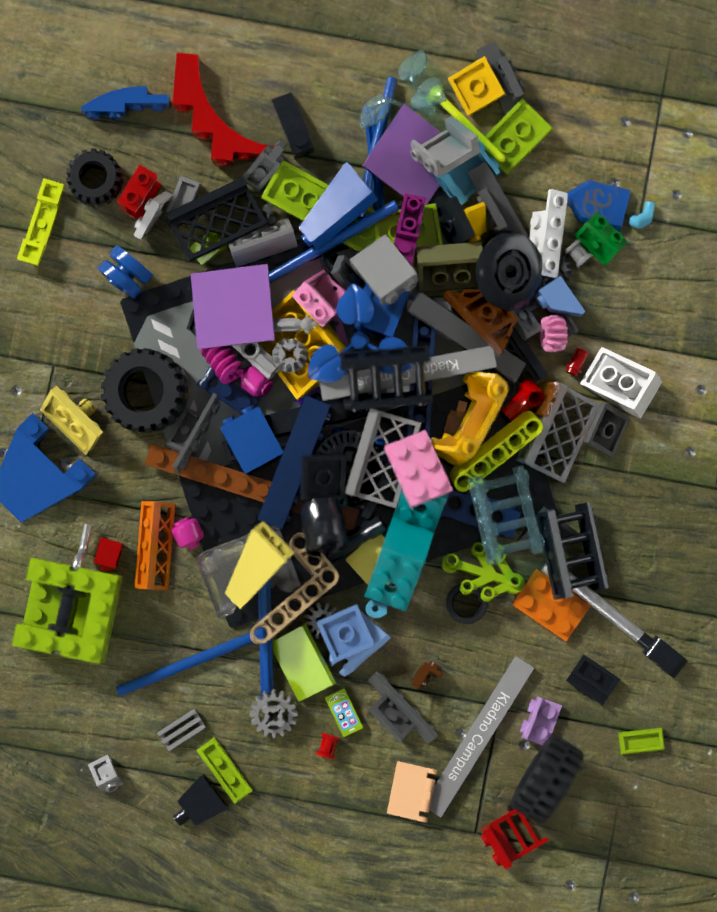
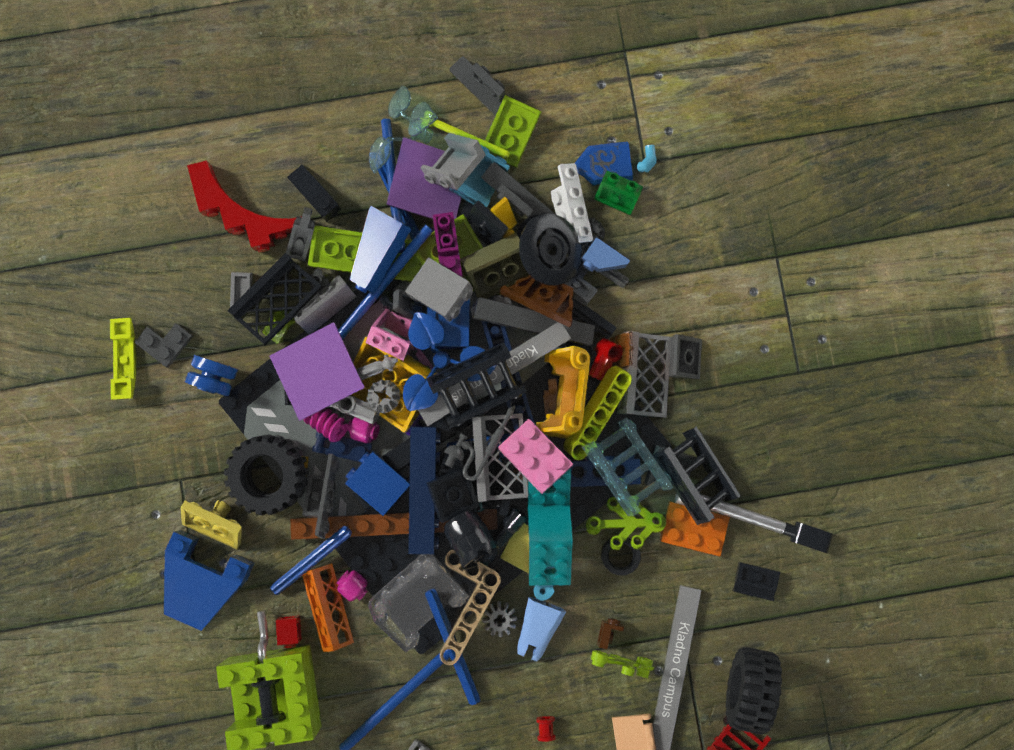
camera: 20 degrees left, 0 degrees up
black tyre [66,148,123,207] -> none
blue slope [81,86,170,120] -> none
red panel [117,164,163,220] -> none
white wing [134,191,173,240] -> none
light yellow slope [225,522,295,609] -> none
light grey gear [250,689,298,738] -> none
lime tile [272,624,336,702] -> none
medium blue plate [316,604,375,663] -> none
tile [325,688,363,737] -> none
dark grey bracket [368,672,438,743] -> none
yellow plate [447,56,507,117] -> none
lavender bracket [520,696,562,745] -> none
bright pink gear [539,315,568,352] -> none
light grey bush [564,239,593,268] -> none
red pin [565,348,589,377] -> none
white slope [580,347,662,419] -> none
lime tile [618,727,665,755] -> none
none -> dark grey plate [134,323,194,368]
none -> blue axle [270,526,352,595]
none -> dark grey piece [444,405,515,481]
none -> lime plant [591,650,654,678]

